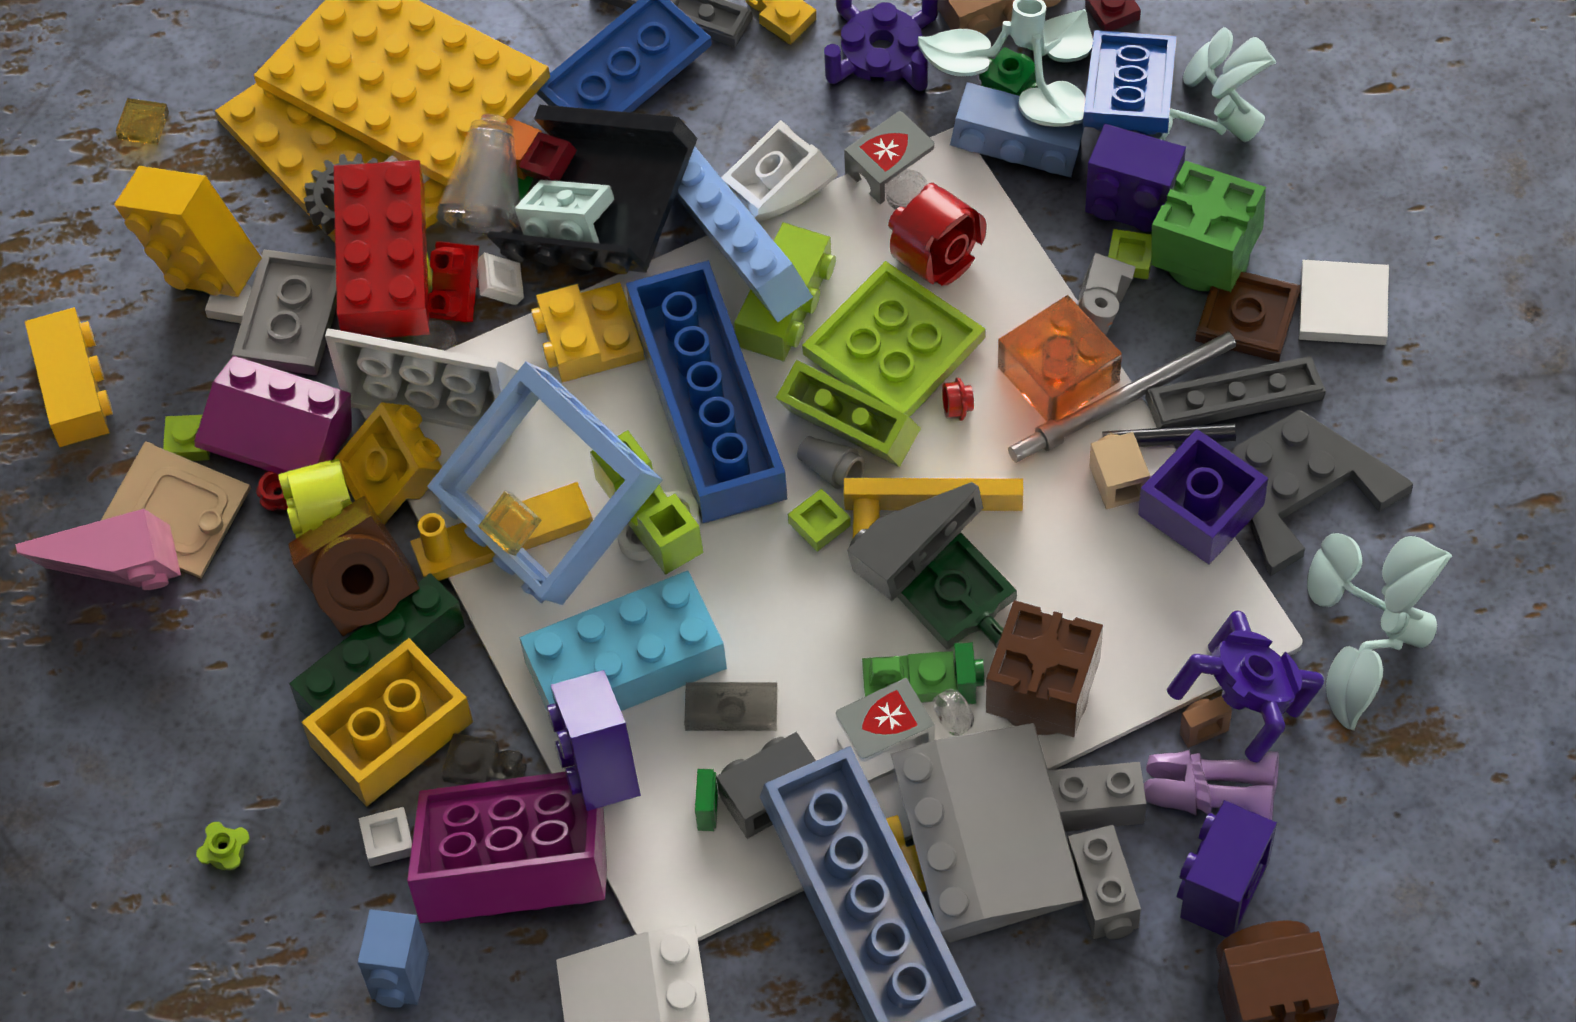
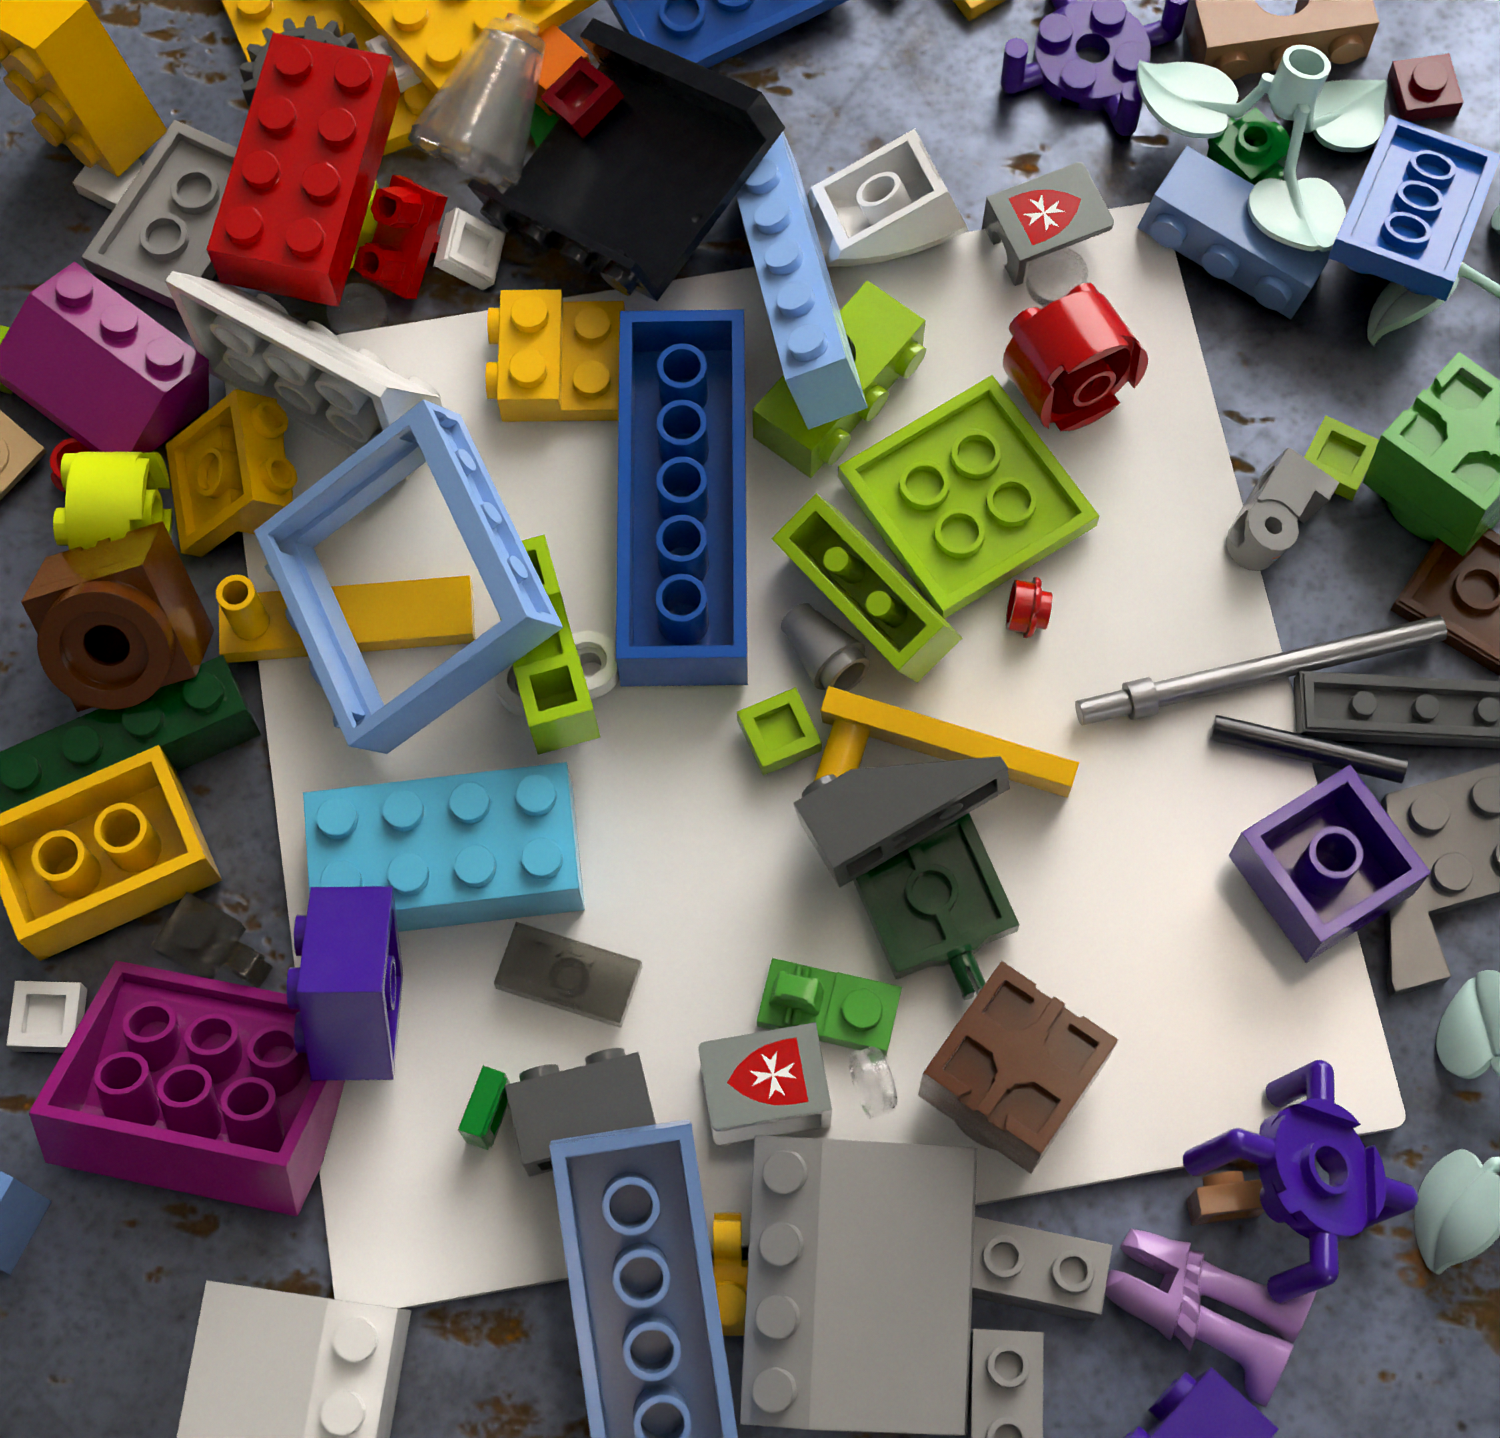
camera: 15 degrees right, 10 degrees up
clear yellow tile [478,491,542,556] -> none
light aqua bracket [514,180,615,243] -> none
green plate [954,642,985,705] -> none
clear orange brick [998,295,1122,422] -> none
dark purple brick [1085,124,1186,232] -> none
tan brick [1089,432,1150,510] -> none

